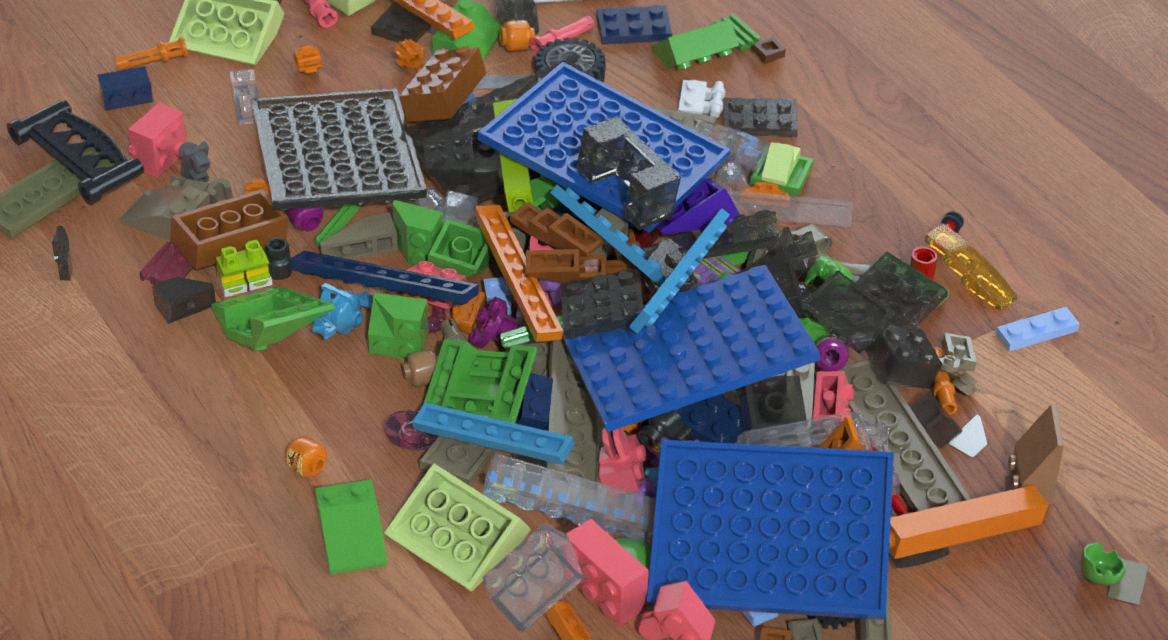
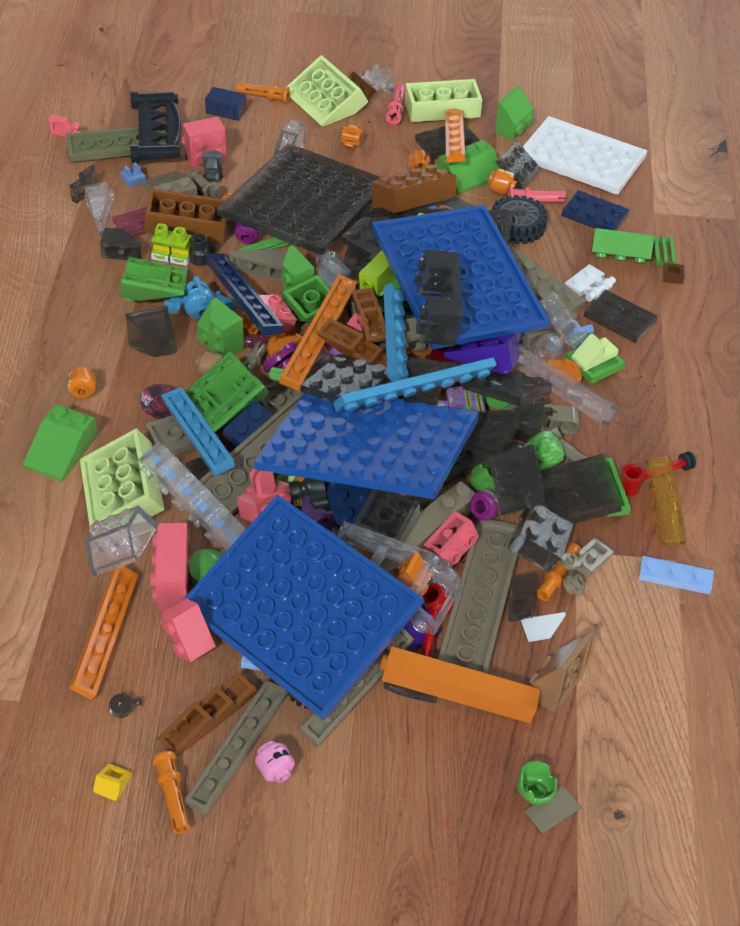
camera: 35 degrees right, 5 degrees up
none -> clear slope [83,182,115,236]
none -> medium blue tile [120,162,146,188]
none -> clear smoke slope [125,306,176,358]

